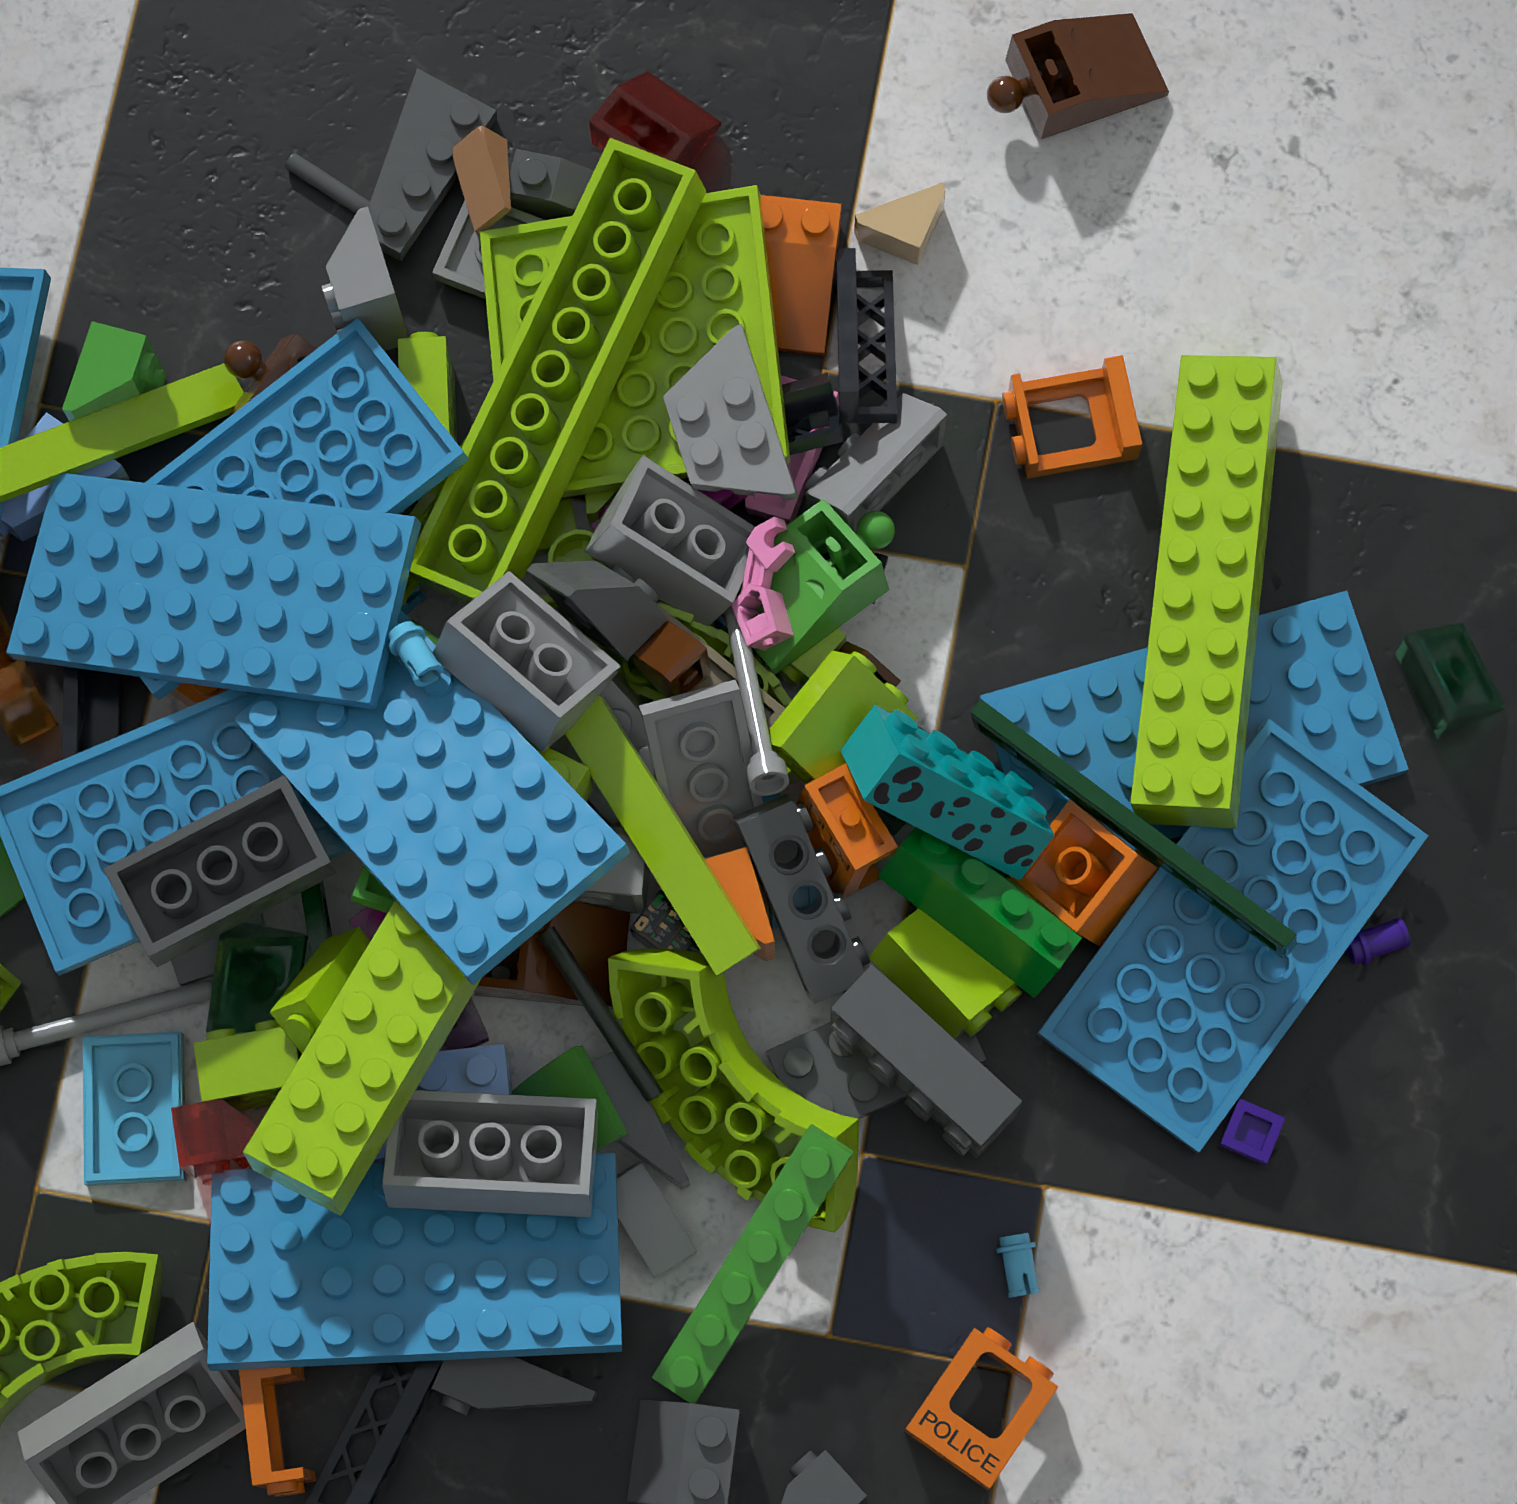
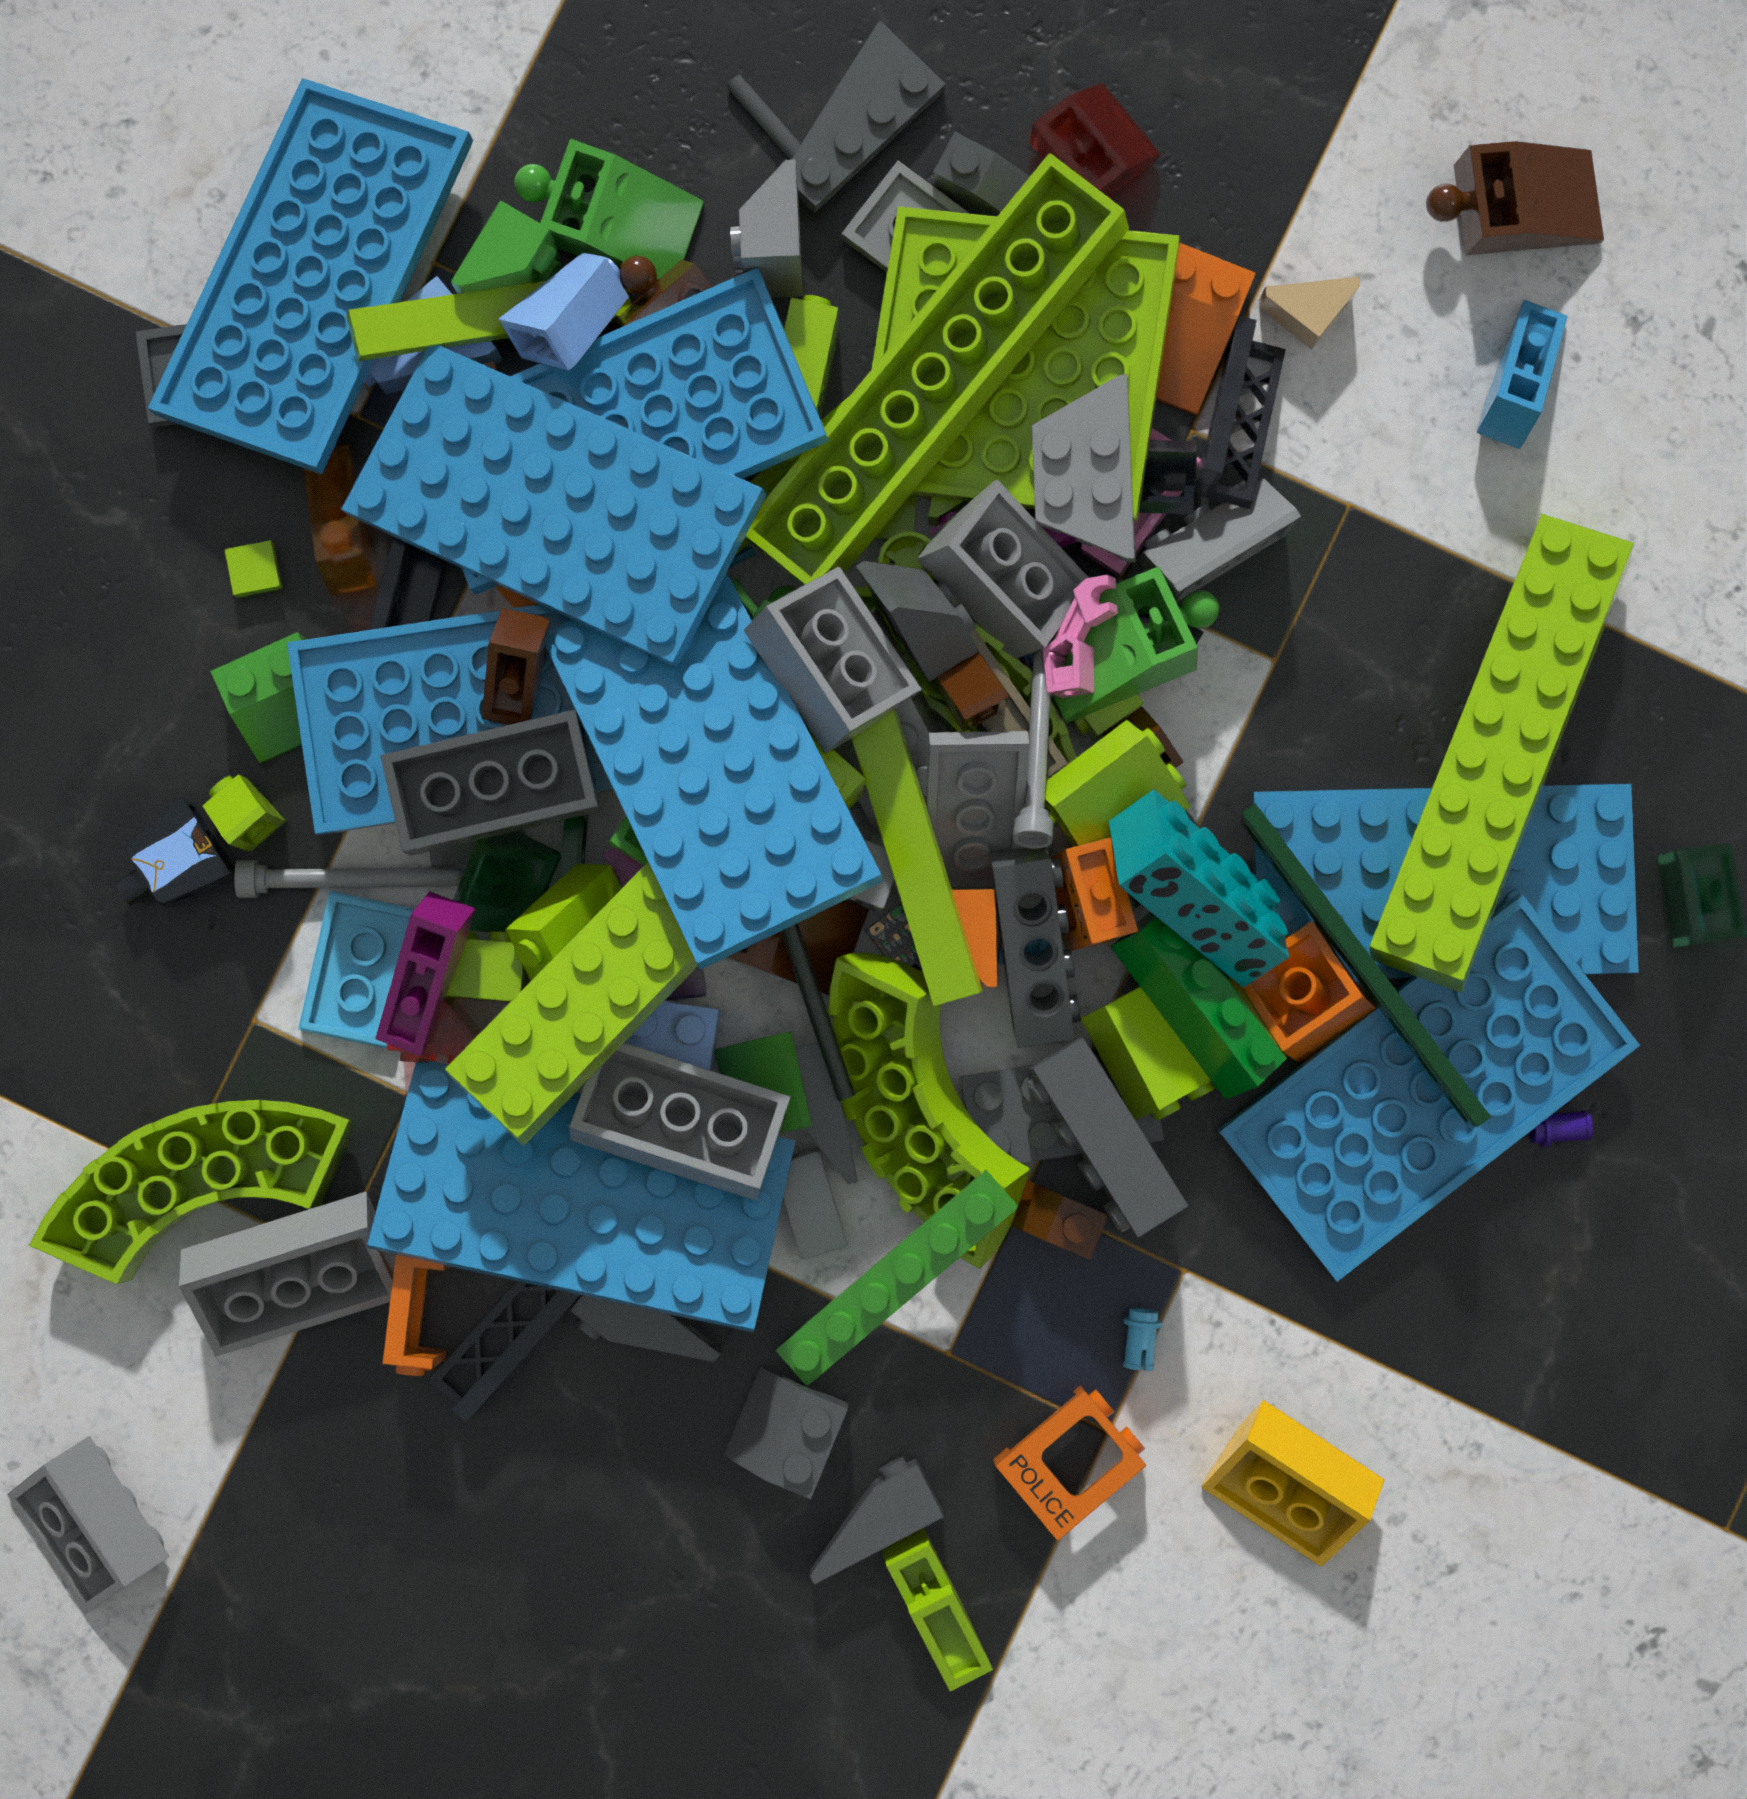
camera: 10 degrees right, 10 degrees up
medium azure pin [388,621,444,687] -> none
medium nougat slope [453,126,511,234] -> none
orange window [1002,355,1142,479] -> none
dark purple plate [1219,1098,1285,1166] -> none
none -> magenta slope [375,891,475,1056]
none -> reddish brown slope [481,608,550,725]
none -> light blue slope [498,253,629,371]
none -> bright green slope [514,139,704,282]
none -> reddish brown slope [1011,1180,1108,1260]
none -> yellow slope [1201,1400,1385,1567]
none -> dark azure slope [1476,300,1568,449]

